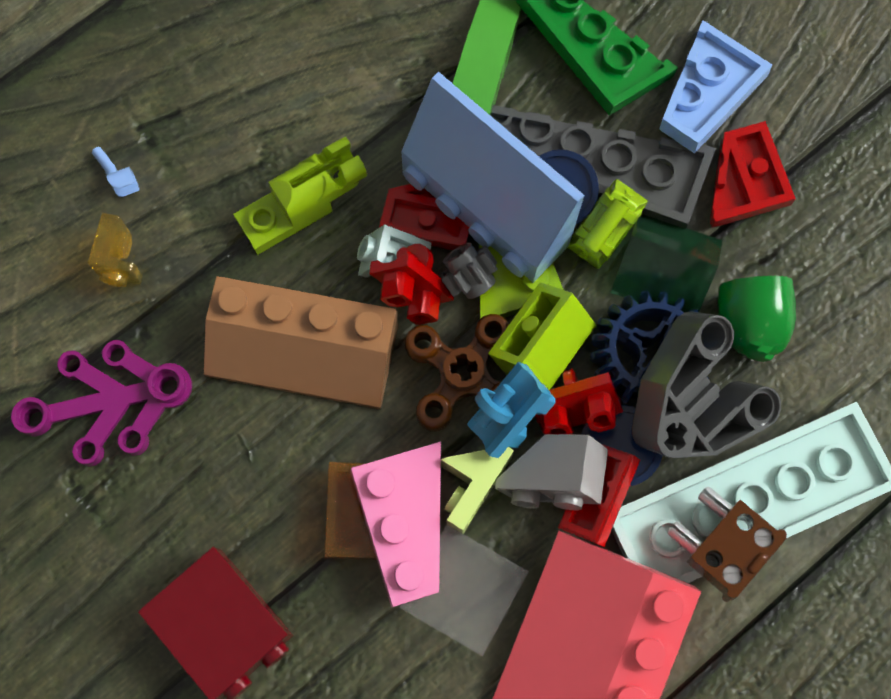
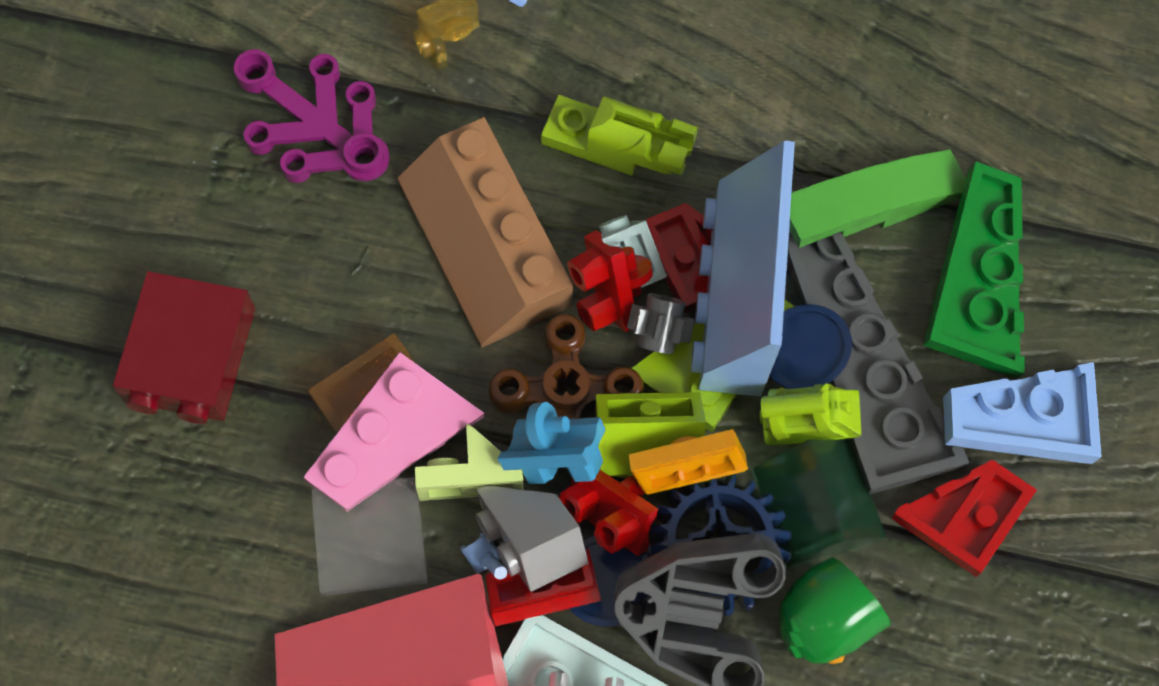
camera: 50 degrees right, 5 degrees down
none -> light blue hand [460,532,507,579]
none -> light orange plate [629,429,748,495]

